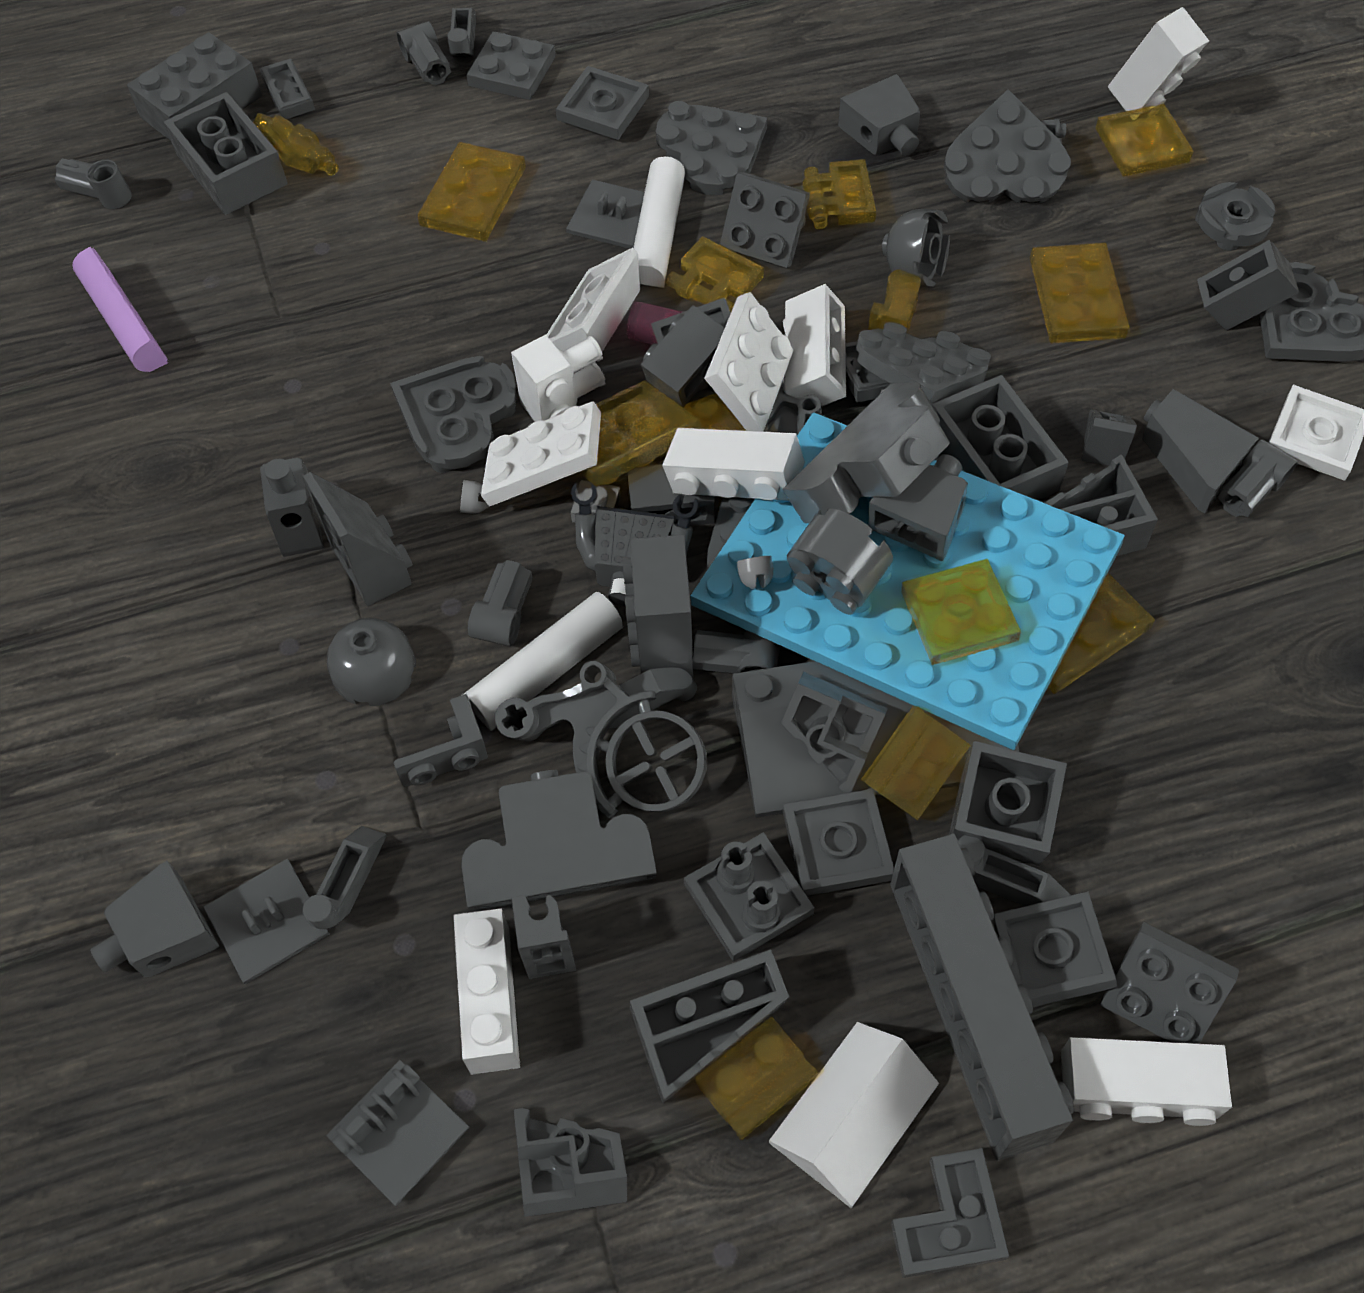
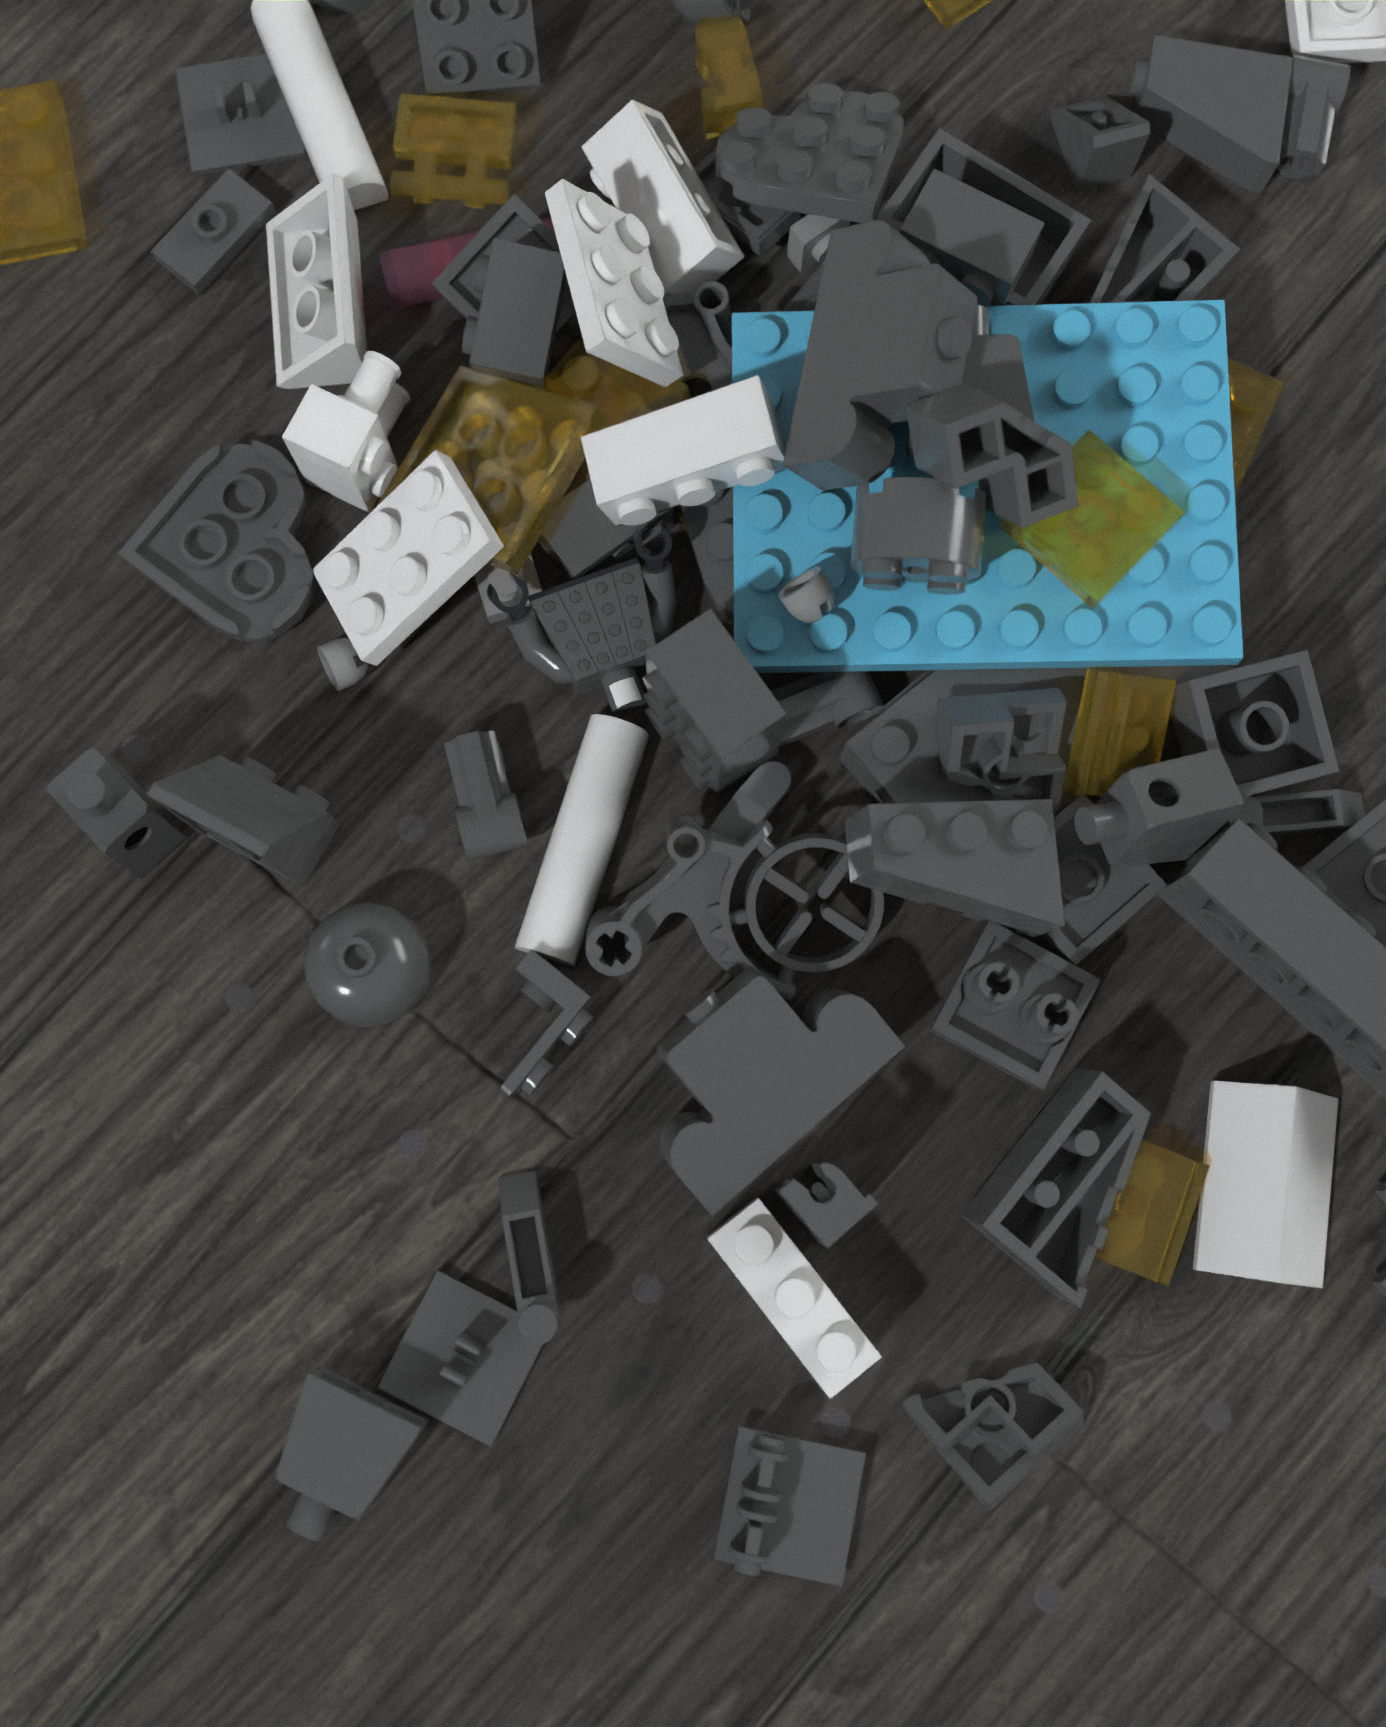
camera: 35 degrees left, 20 degrees up
none -> dark grey plate [151,168,277,295]
none -> dark grey wedge [845,799,1065,937]
none -> dark grey brick [899,169,1045,307]
none -> dark grey brick [906,384,1079,528]
none -> dark grey torso [1075,748,1245,867]

